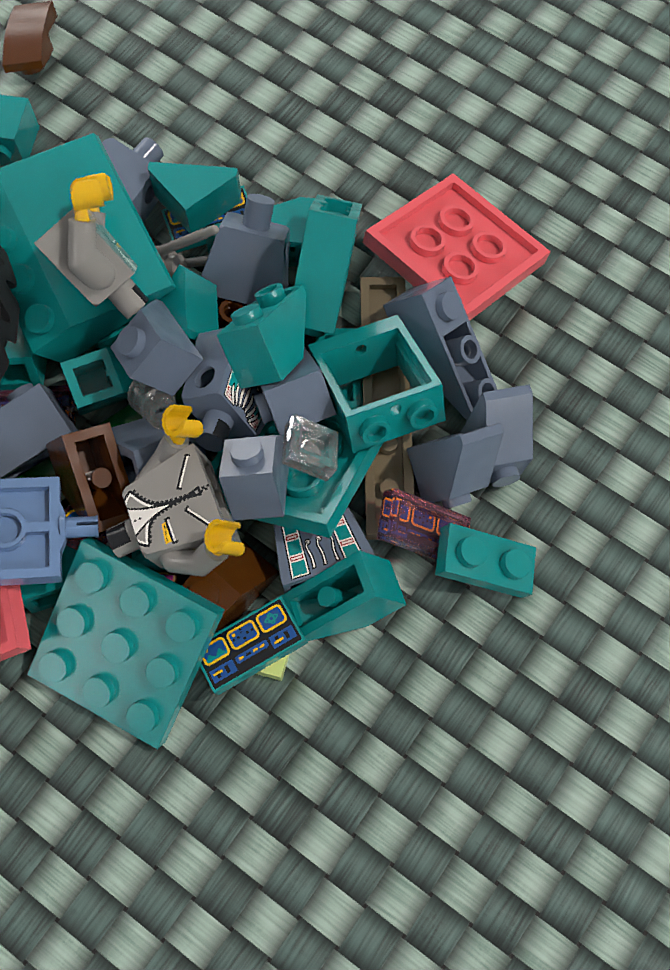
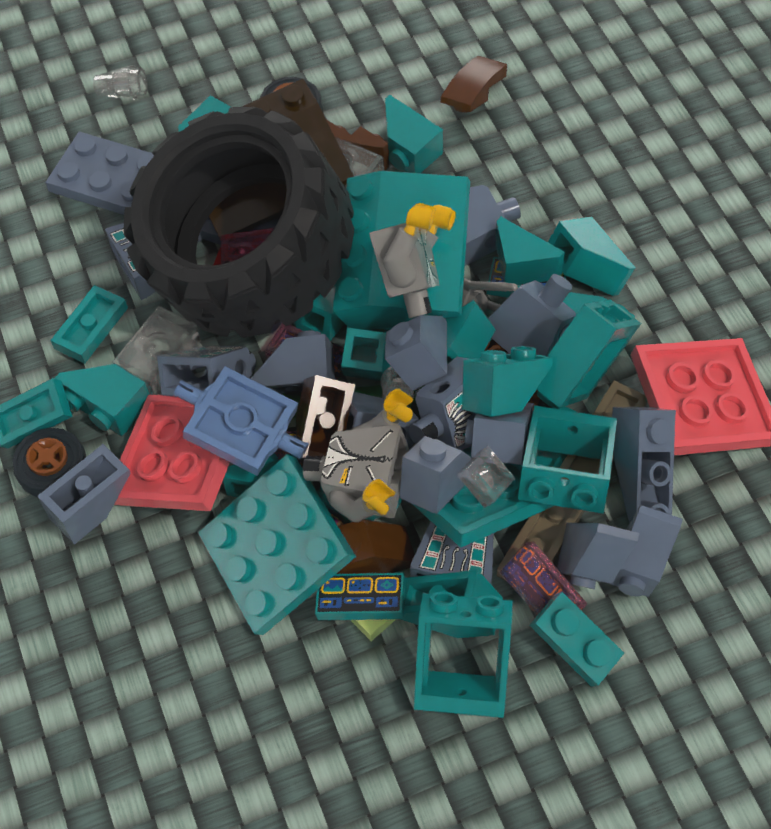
camera: 35 degrees right, 10 degrees down
none -> teal window [414,591,513,718]
none -> teal slope [548,216,636,296]

